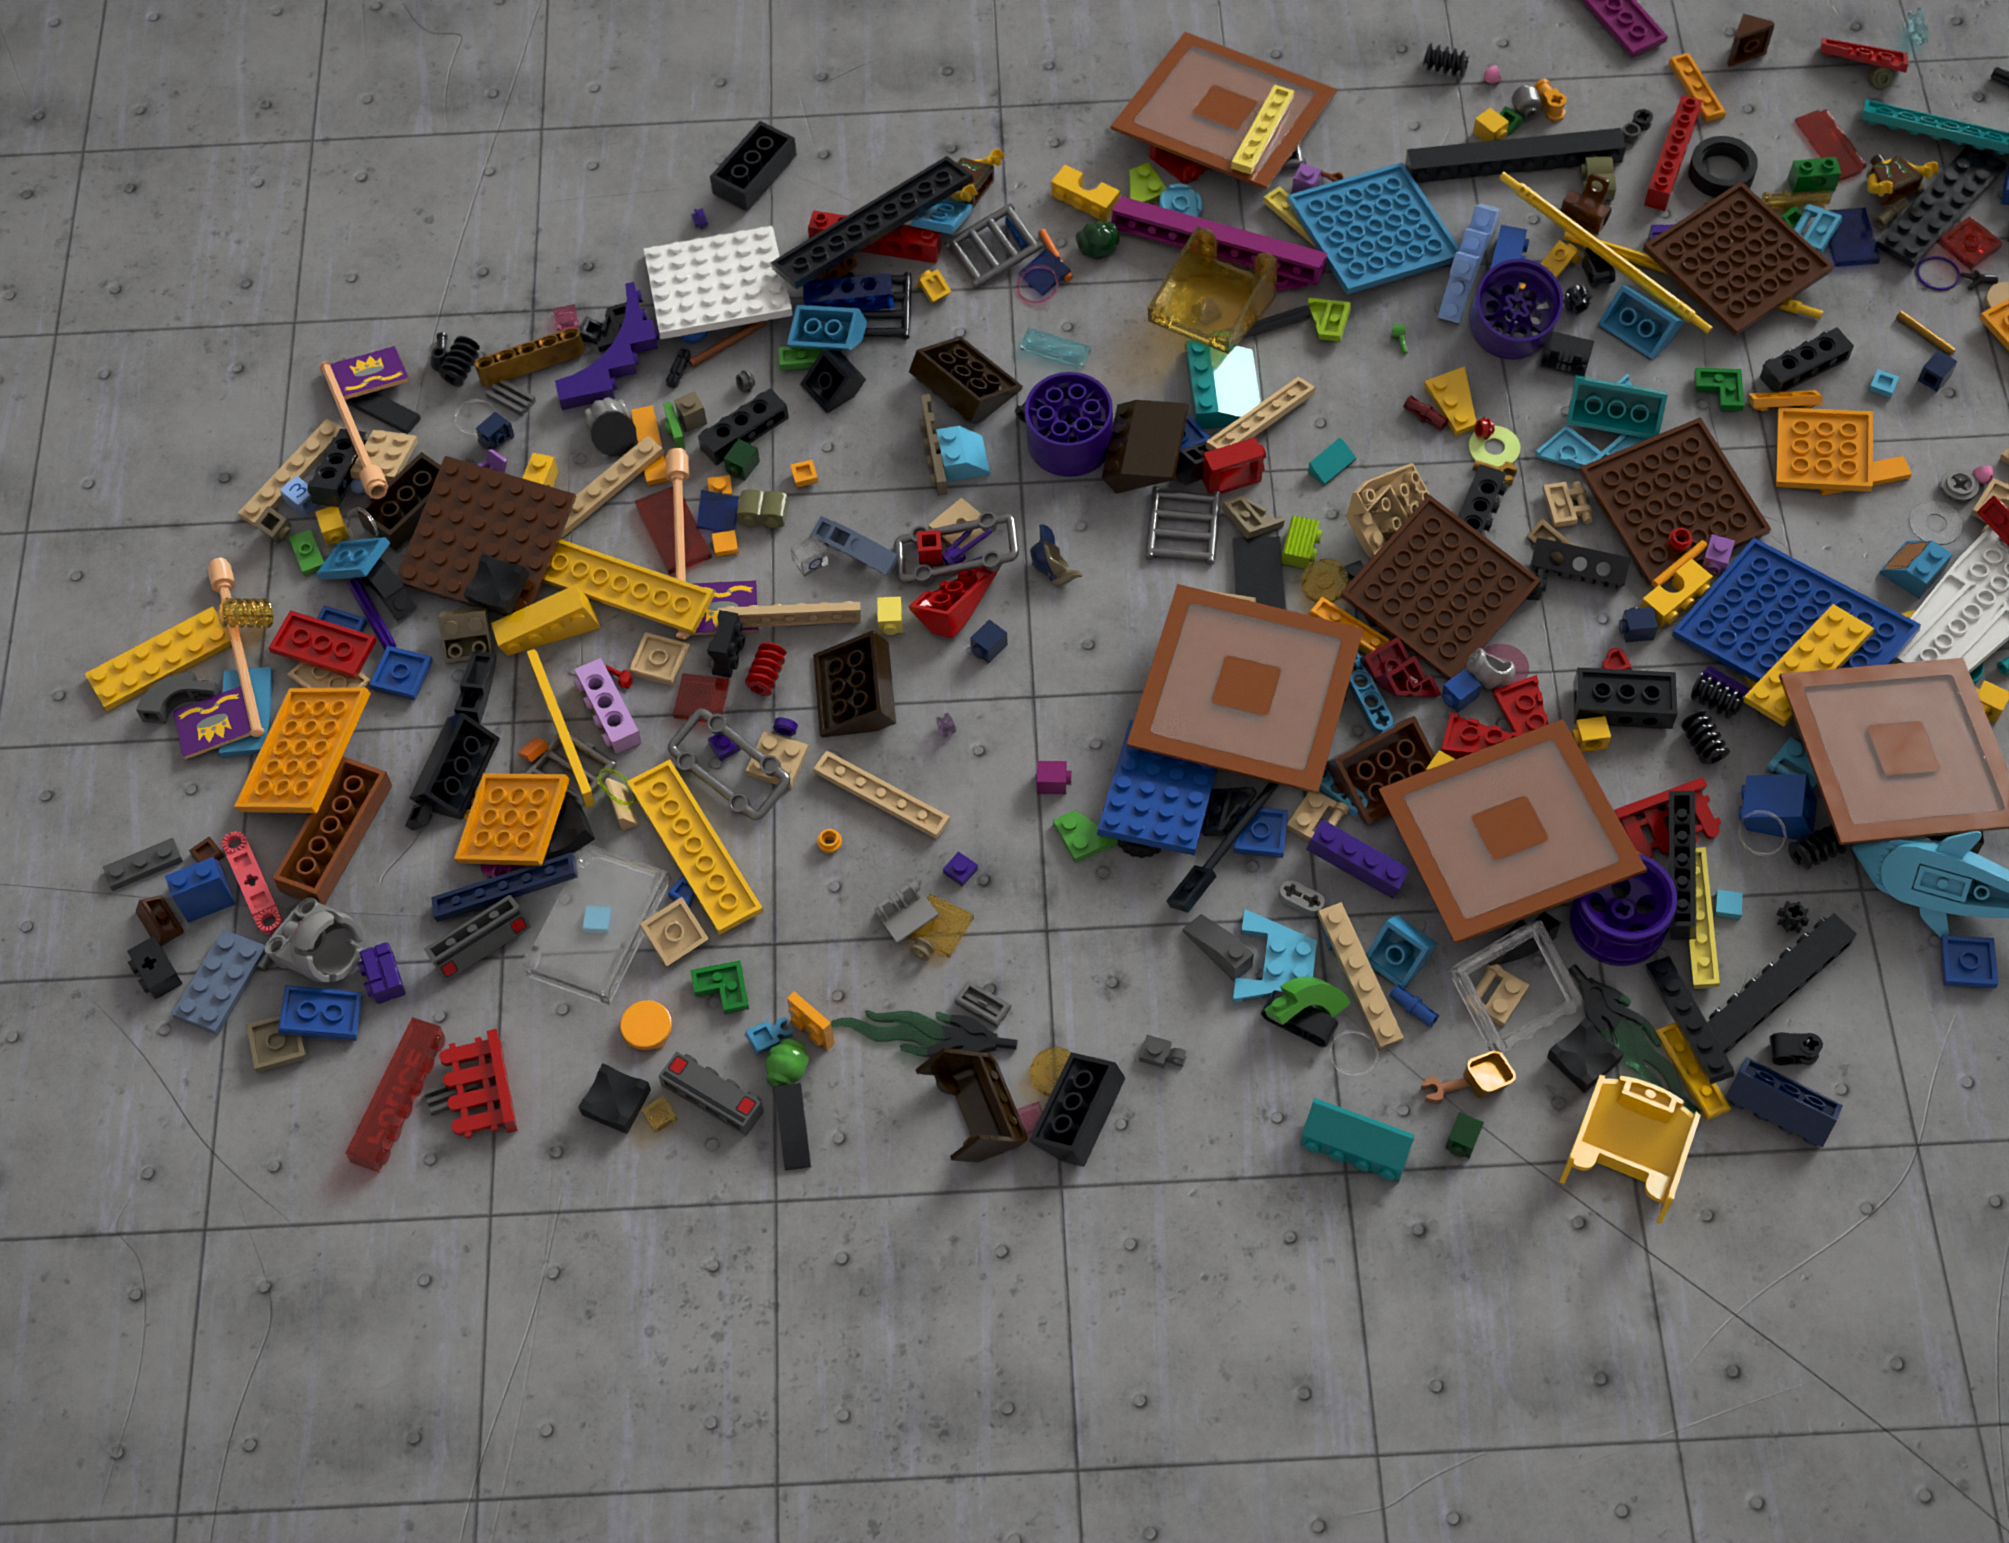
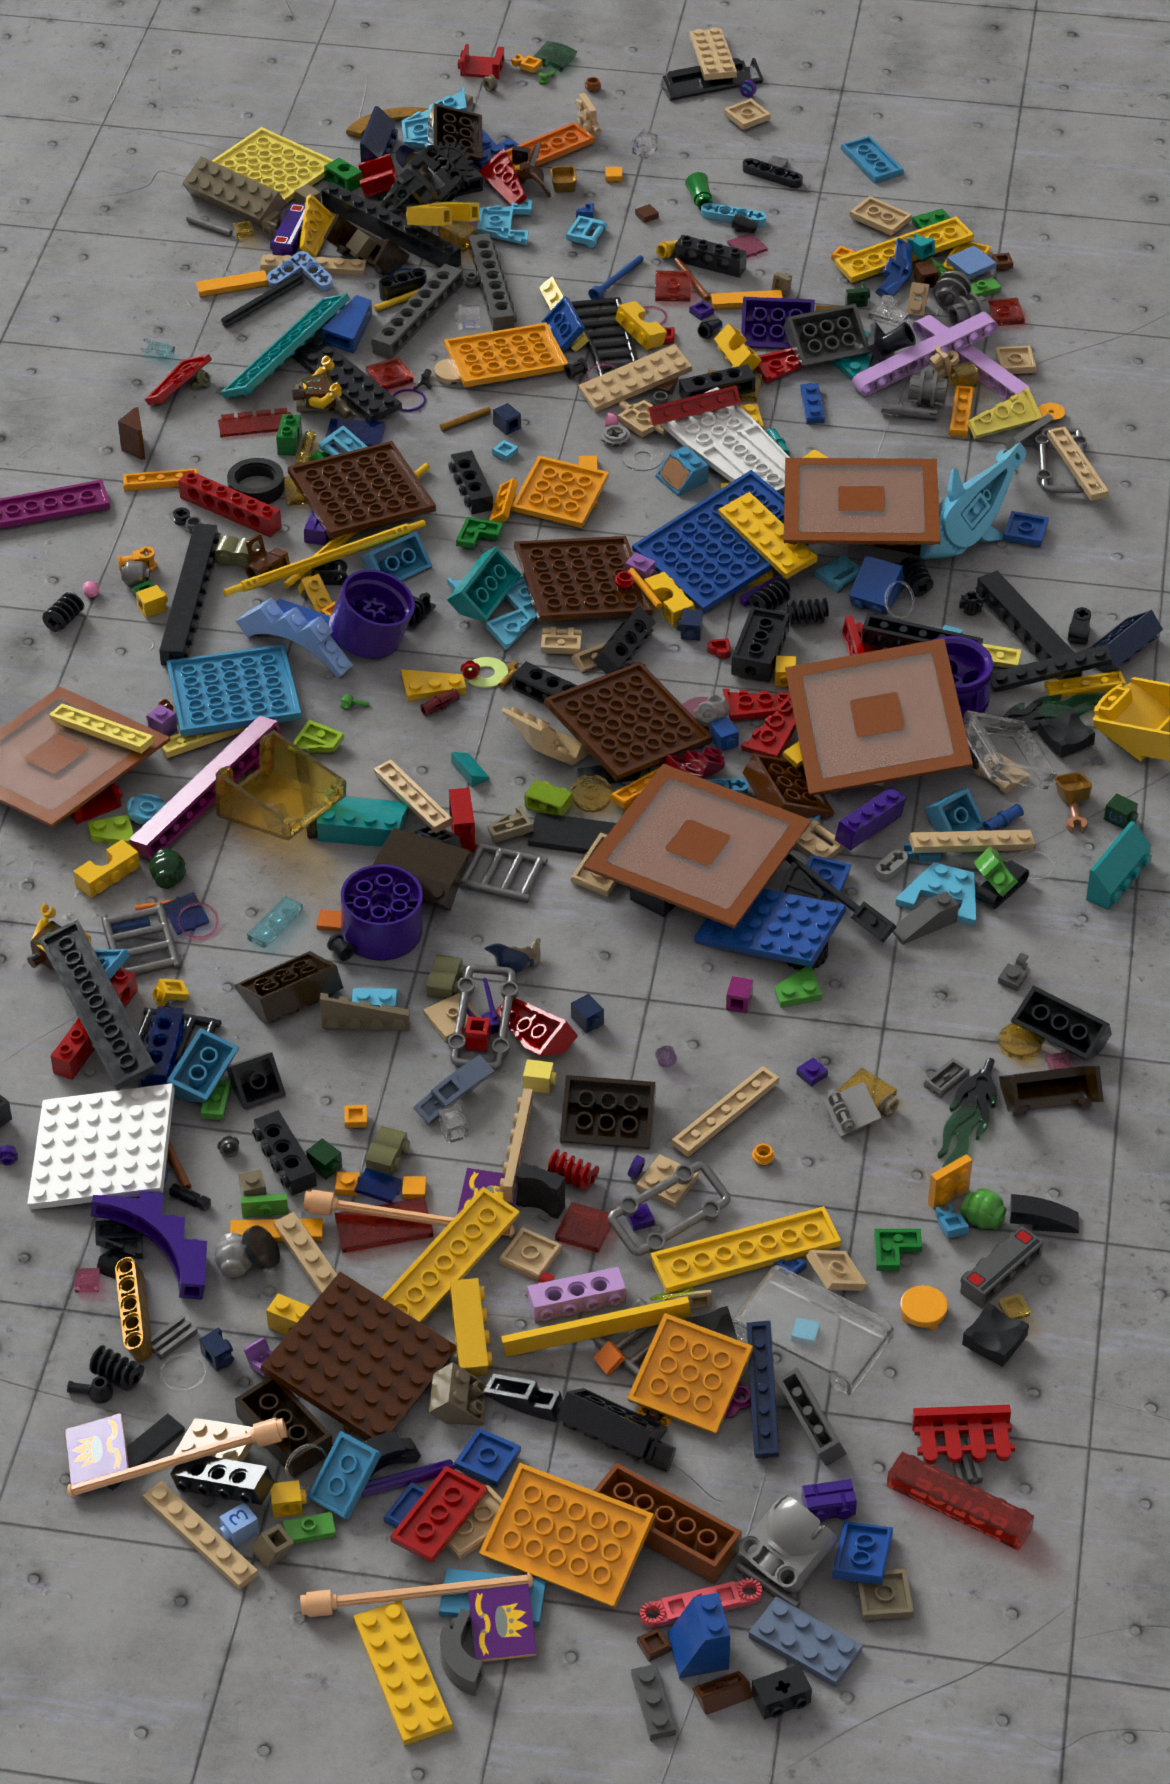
camera: 80 degrees left, 15 degrees down
clear yellow piece [218,598,274,628] -> none
black brick [463,554,530,616] -> none
none -> olive brick [426,954,466,999]

